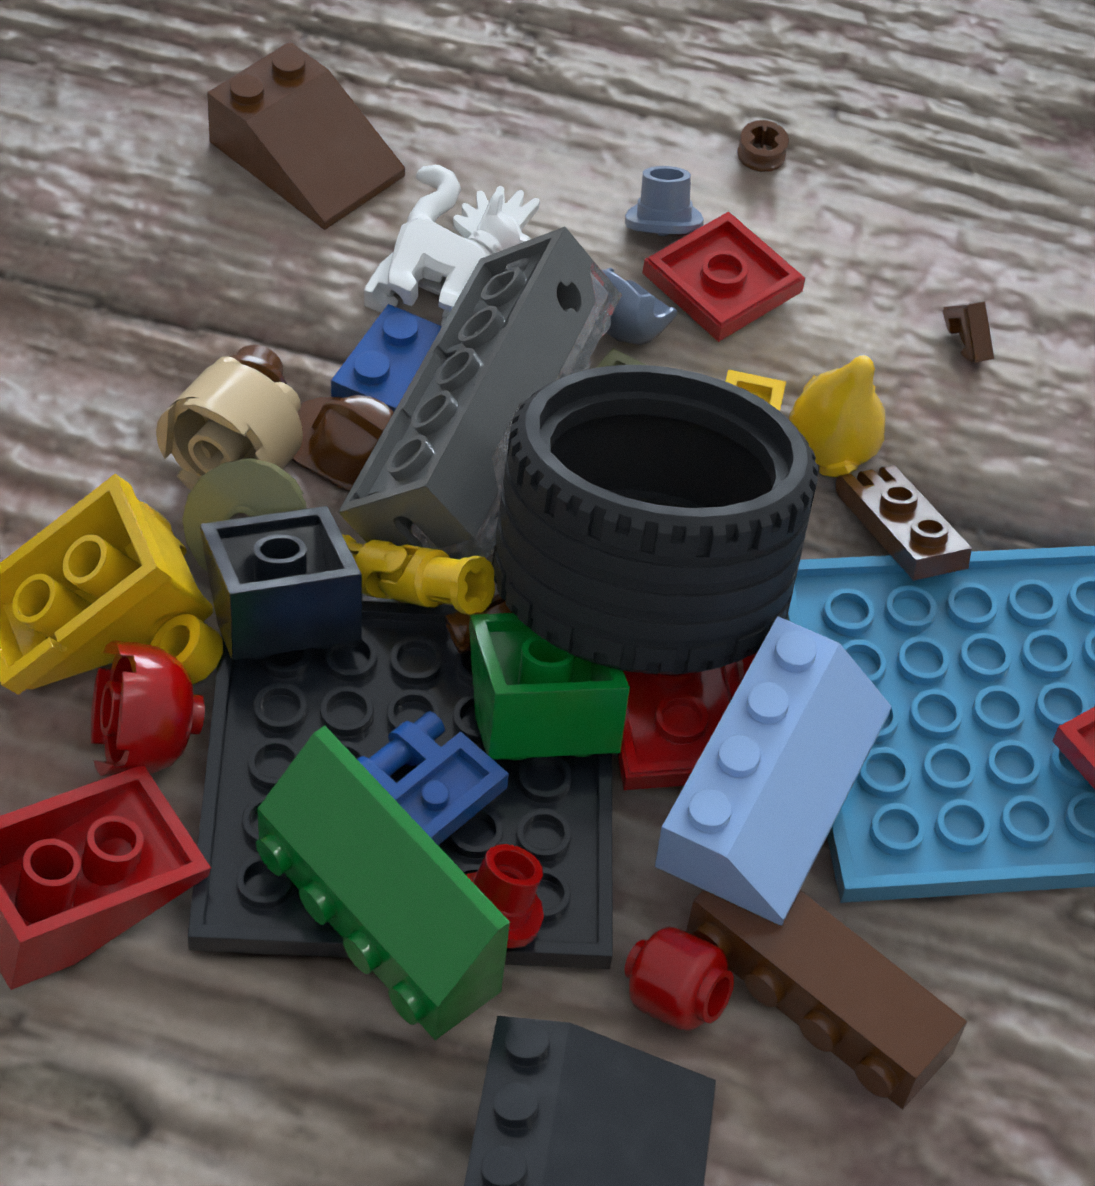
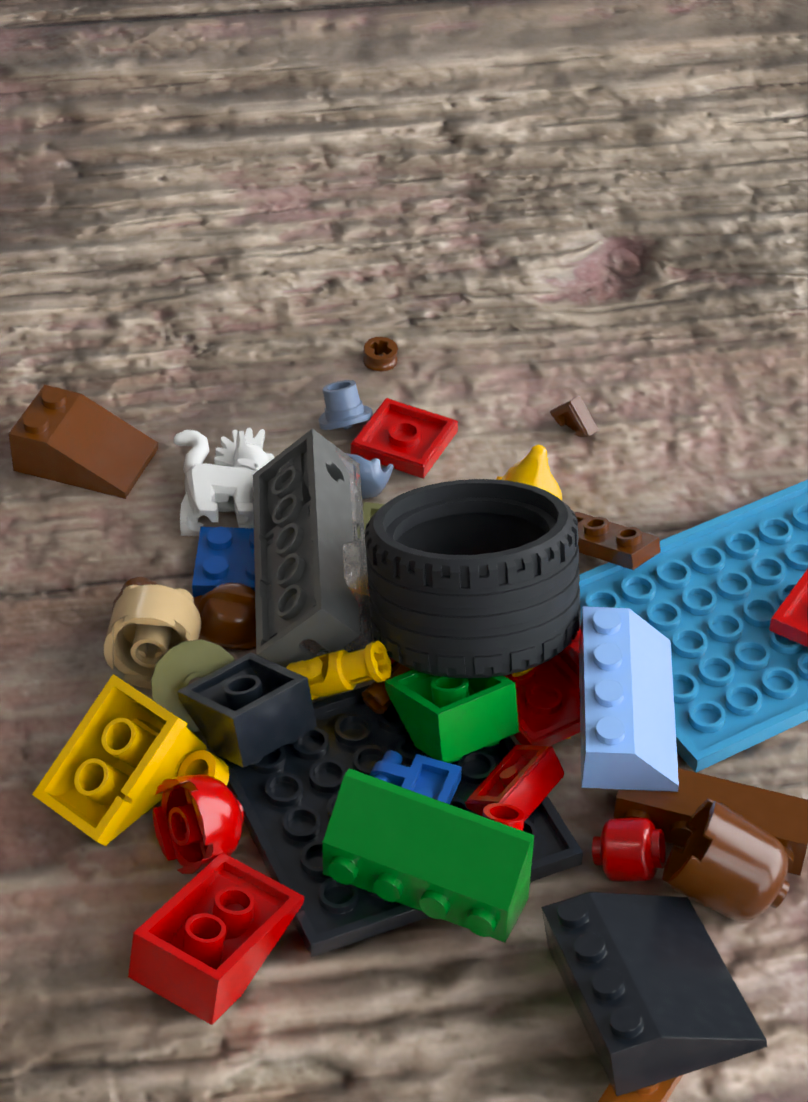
camera: 20 degrees left, 10 degrees down
none -> red slope [465,745,564,822]
none -> reddish brown cylinder [662,799,790,921]

